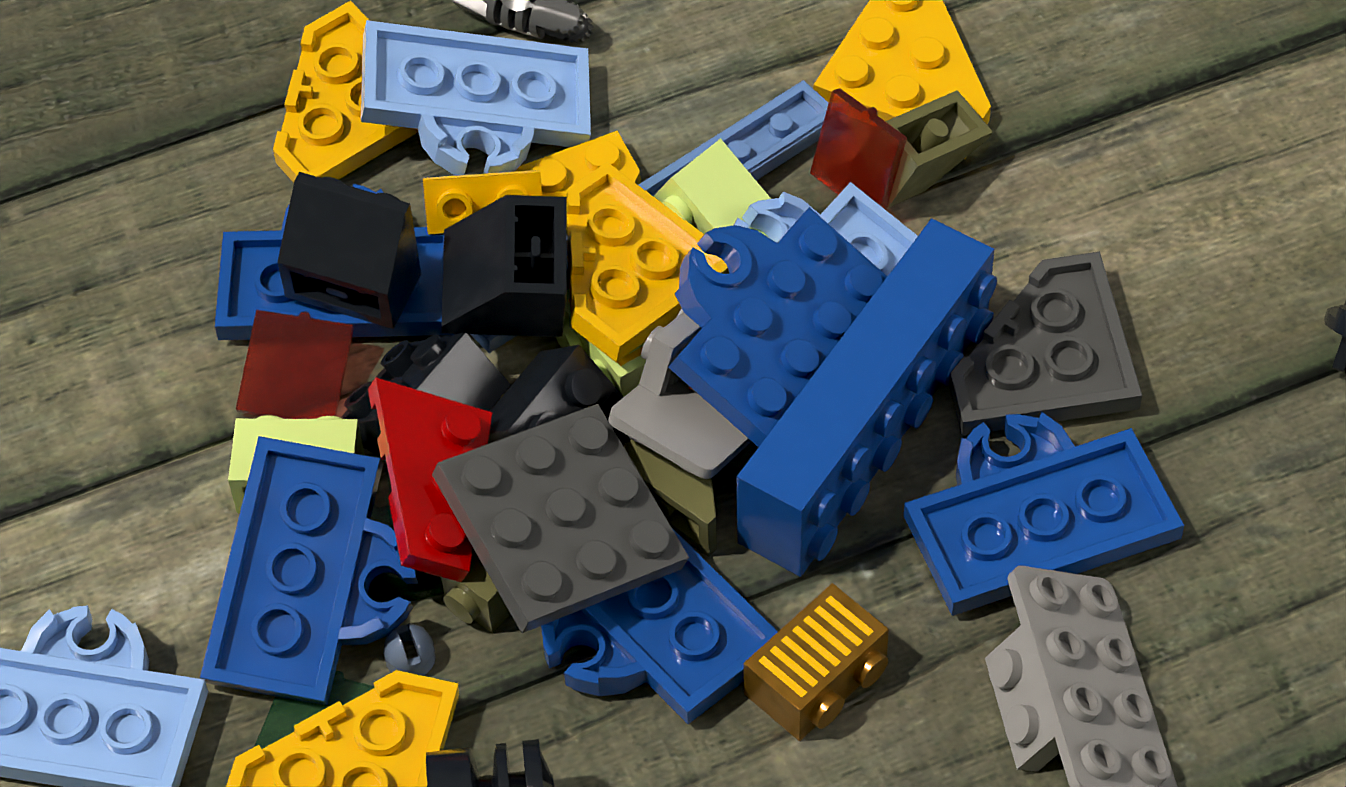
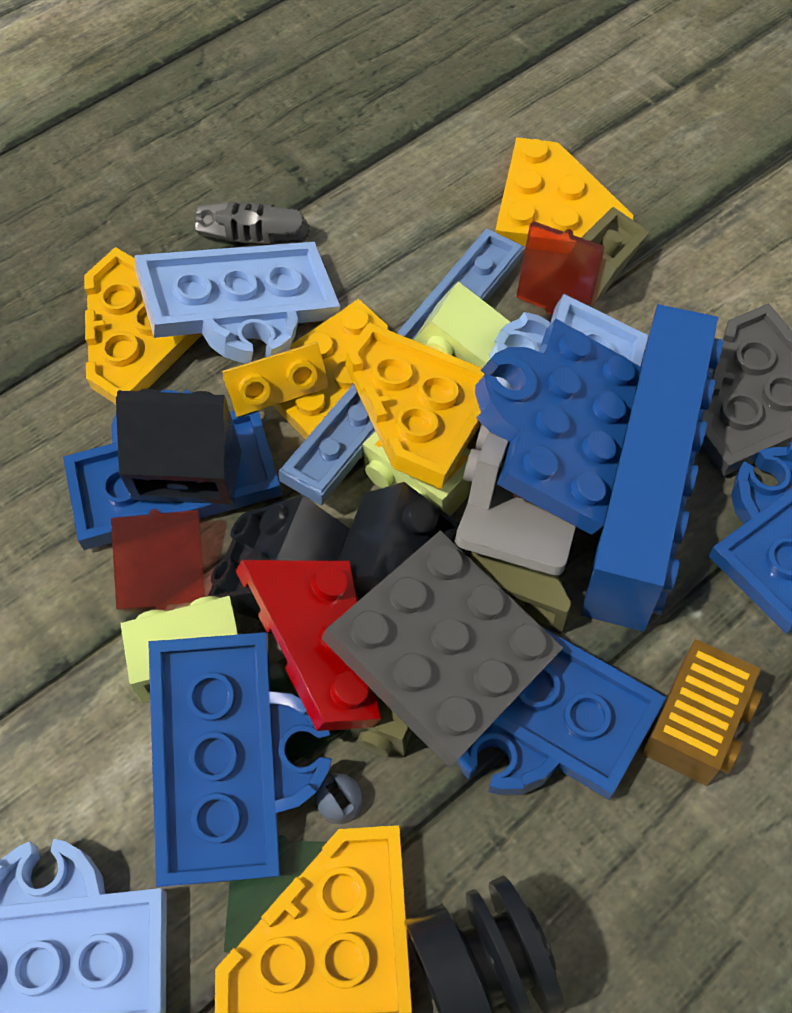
camera: 15 degrees left, 5 degrees up
black slope [441,195,567,337] -> none

